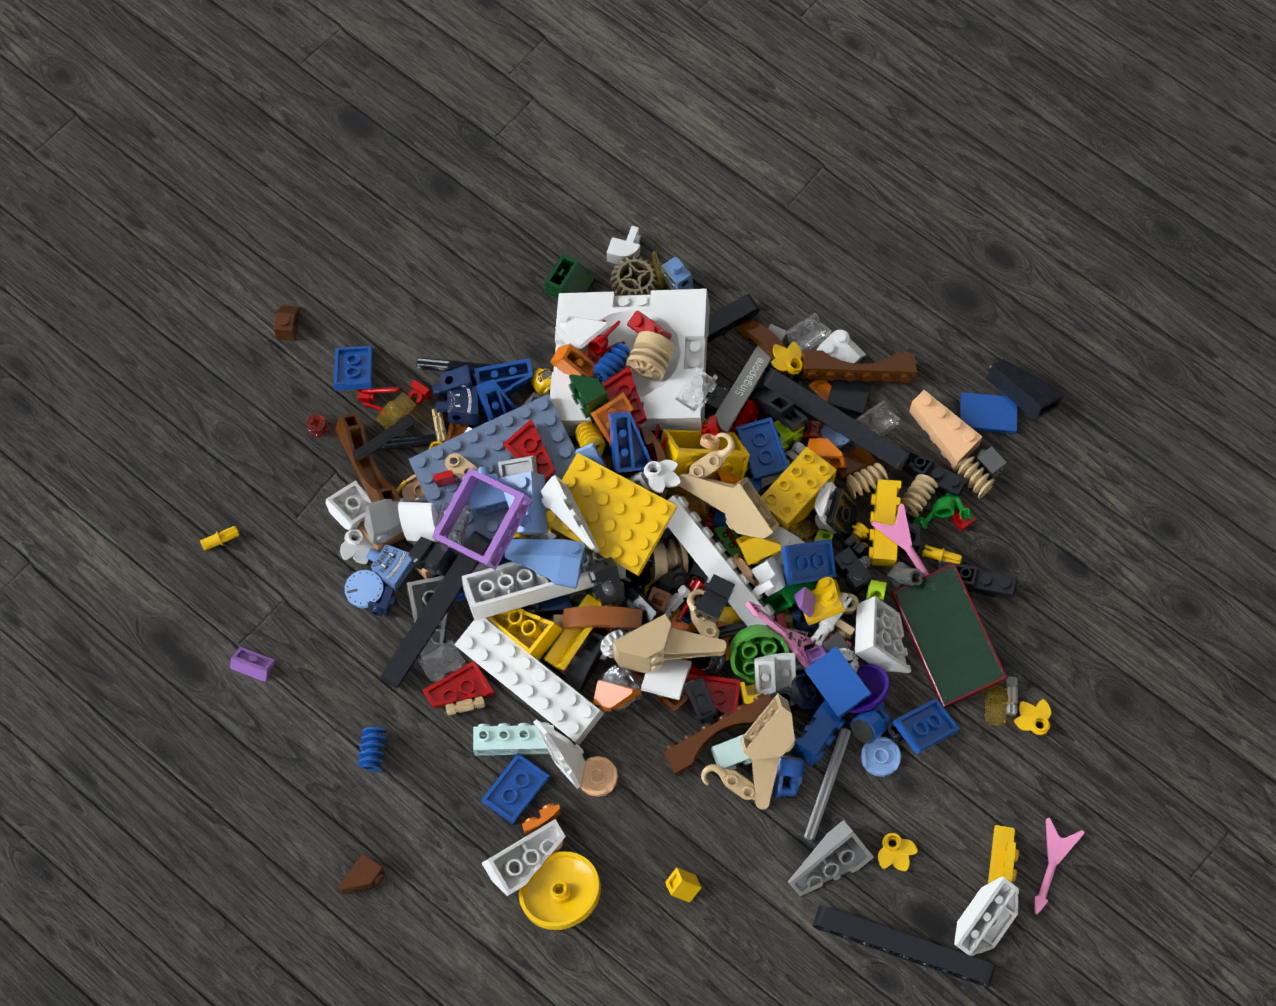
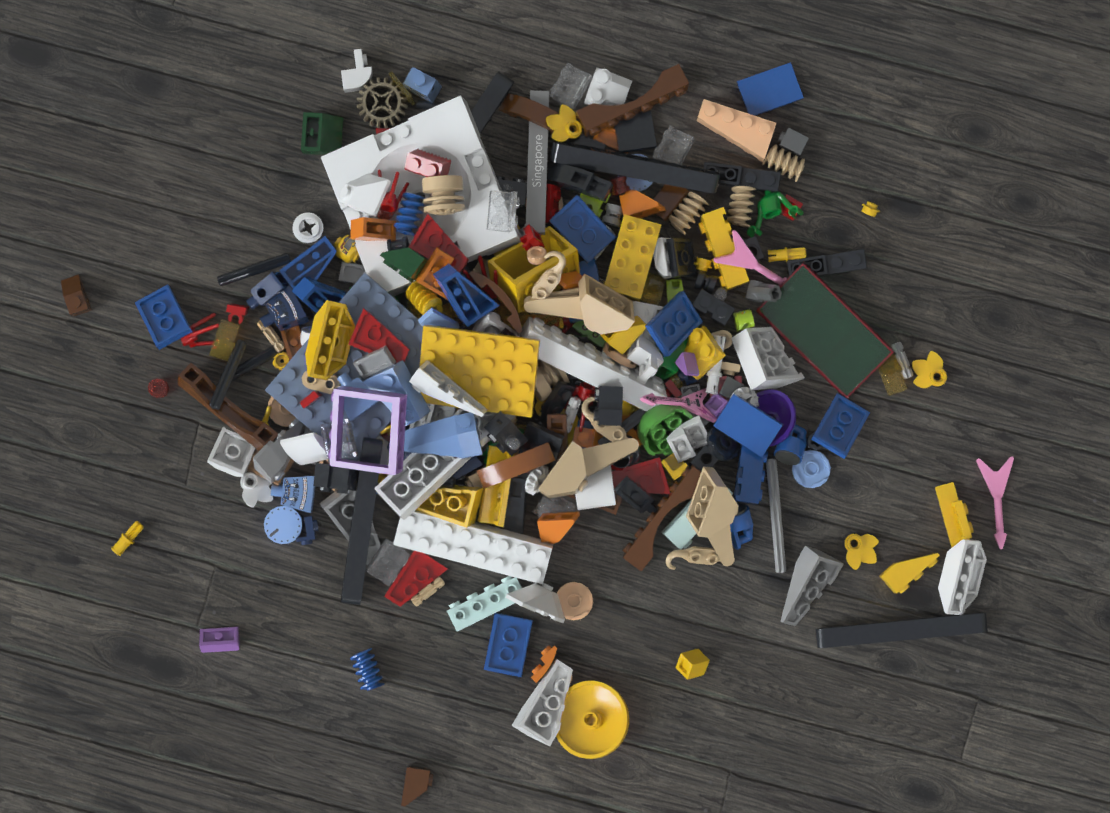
camera: 25 degrees left, 20 degrees up
white plate [644,460,680,493] -> none
black slope [986,359,1064,420] -> none
none -> white gear [293,213,324,243]
none -> yellow wedge [305,300,355,380]
none -> yellow plate [862,201,880,217]
none -> yellow slope [879,553,940,594]

